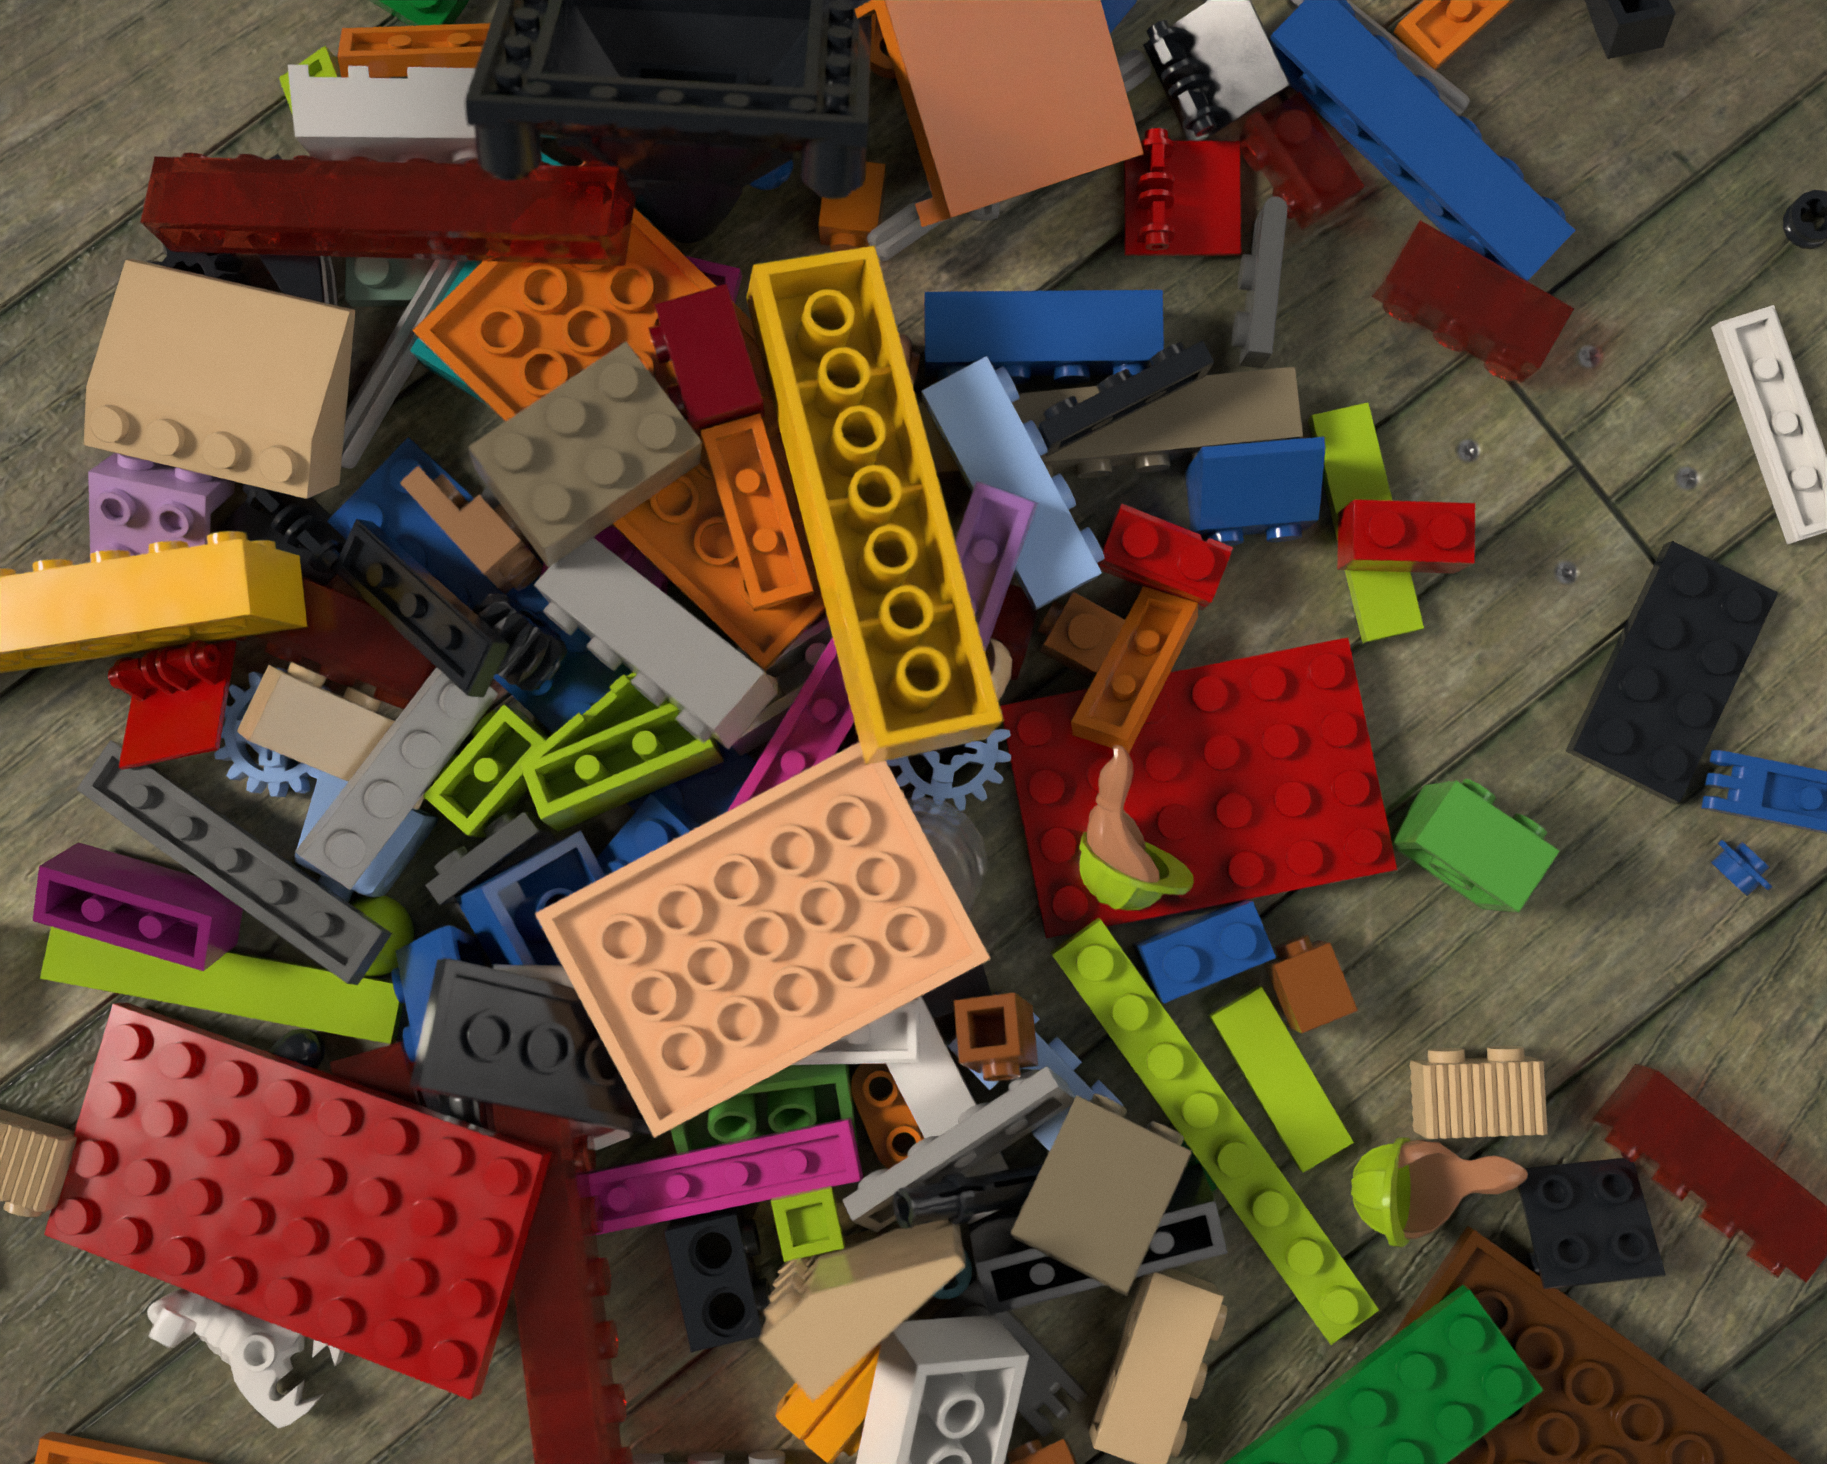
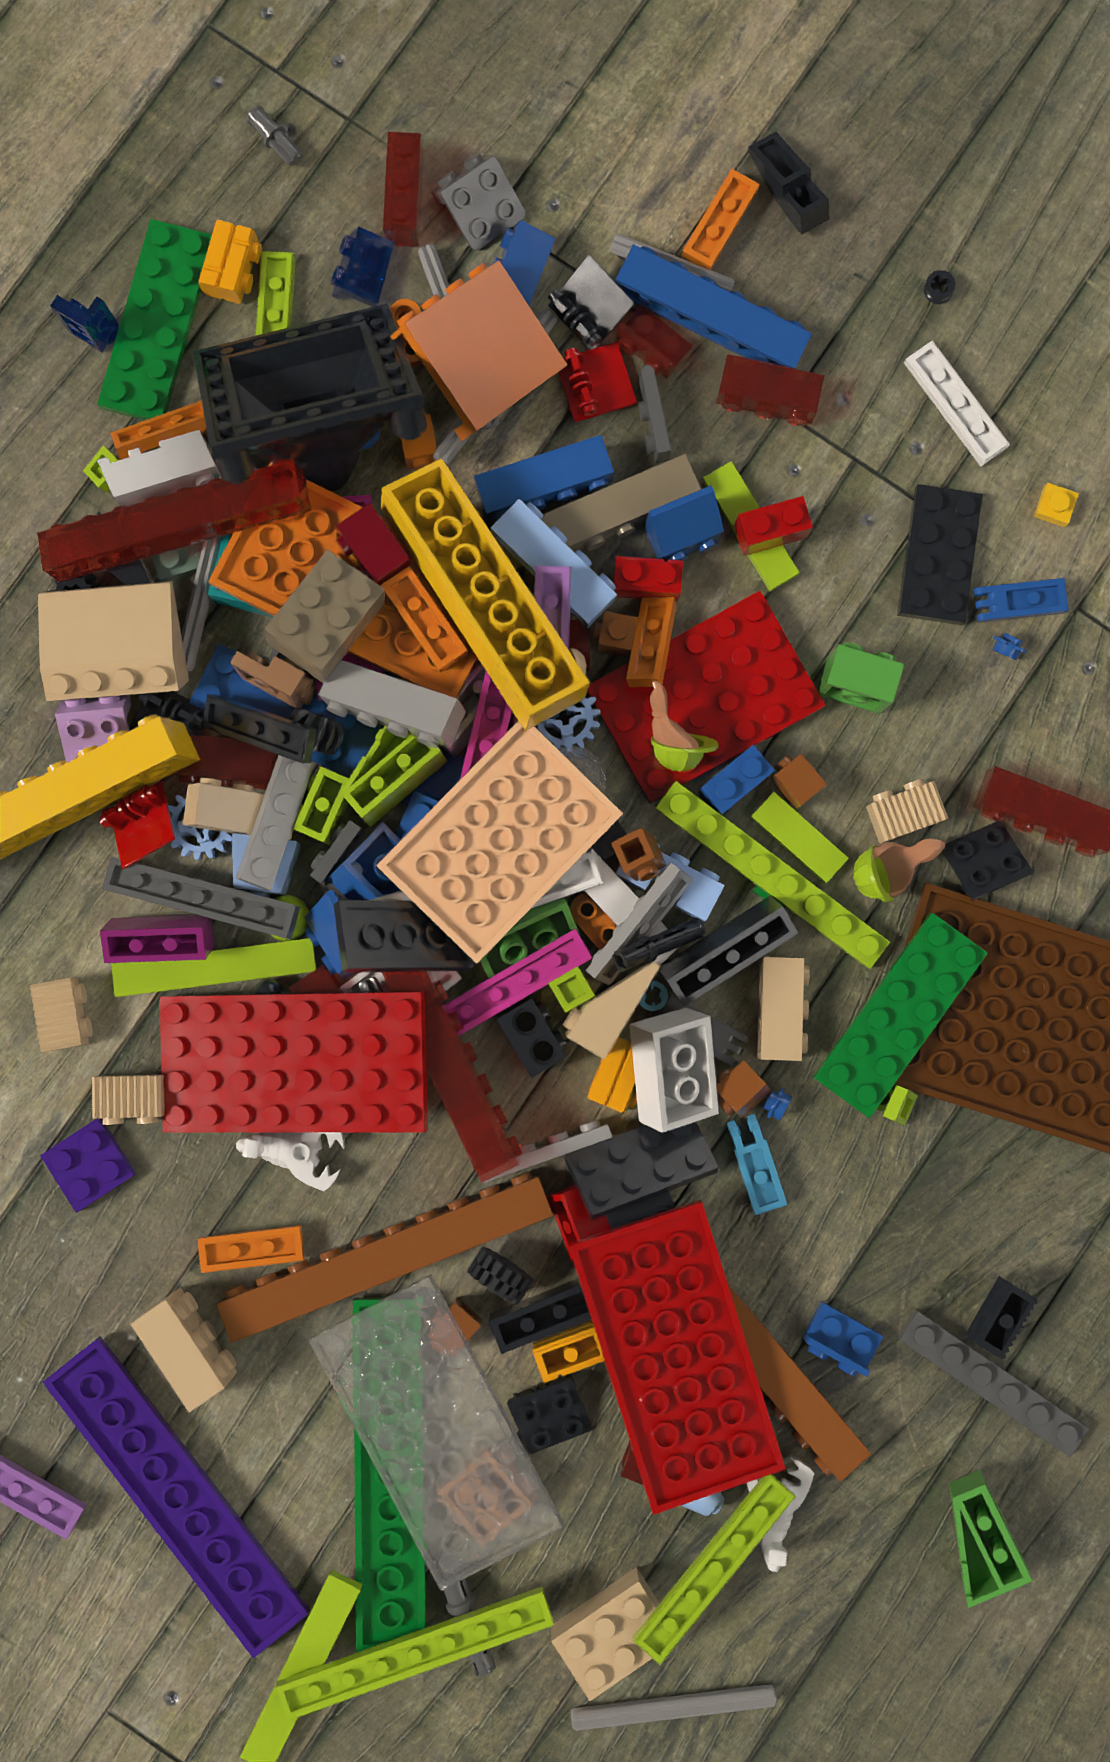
camera: 20 degrees left, 0 degrees up
dark tan brick [1011,1094,1192,1296] -> none
black plate [1038,341,1214,457] -> none

